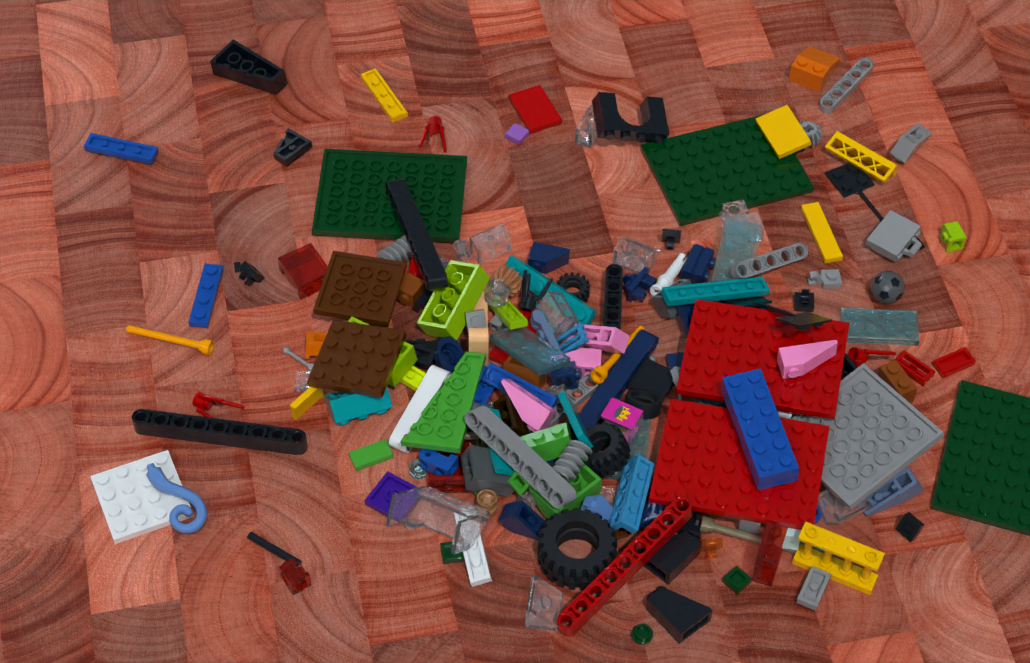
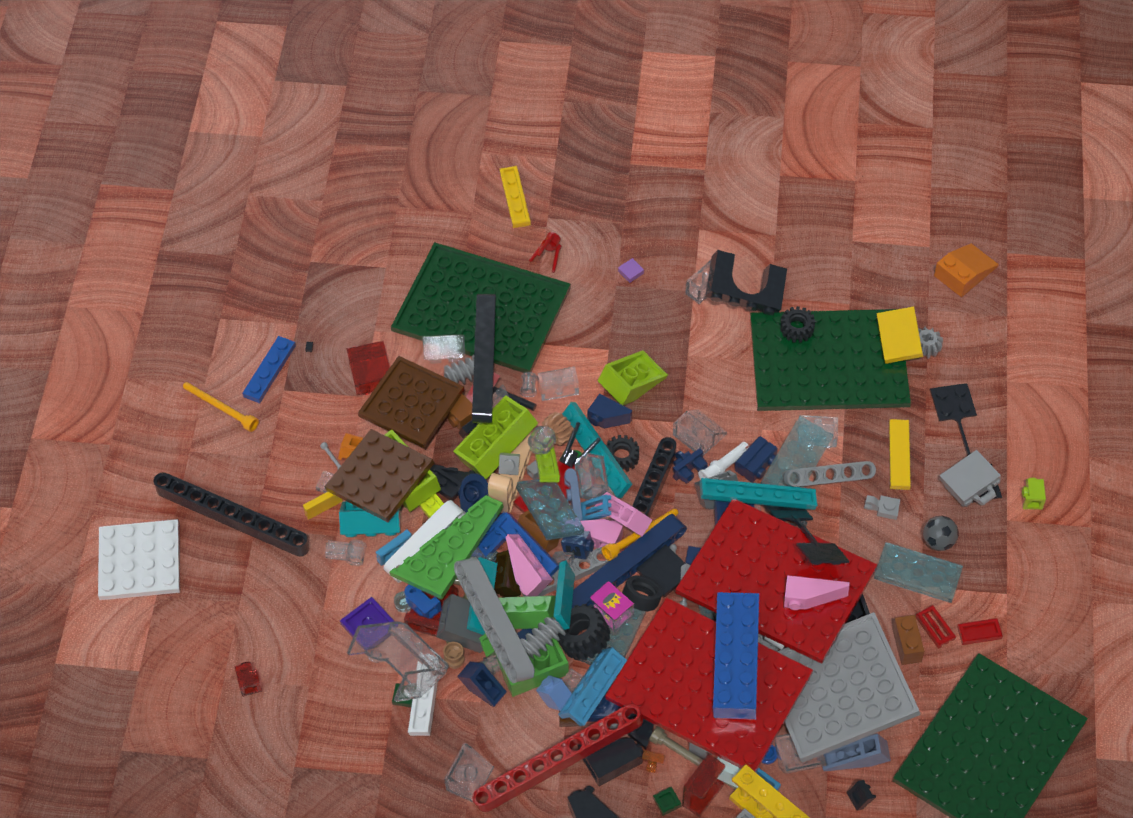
camera: 20 degrees right, 5 degrees up
blue plate [84,133,159,165] -> none
medium blue plant [146,463,207,534] -> none
red plant [193,392,245,418] -> none
black wedge [210,39,288,94] -> none
black tile [239,261,265,286] -> none
black bar [247,532,302,568] -> none
black wing [273,128,313,166] -> none
bright green tile [348,439,393,471] -> none
red tile [508,85,562,134] -> none
black tyre [537,508,617,590] -> none
black tile [661,229,681,251] -> none
clear brick [719,200,749,229] -> none
black tile [794,289,814,312] -> none
light grey beam [819,58,873,113] -> none
yellow fence [825,131,897,183] -> none
red plant [848,347,896,367] -> none
light grey slope [890,123,932,163] -> none
none -> clear piece [325,540,367,566]
none -> dark azure tile [376,530,412,566]
none -> clear brick [423,335,465,363]
none -> lime slope [597,350,668,405]
none -> black tyre [780,306,815,343]

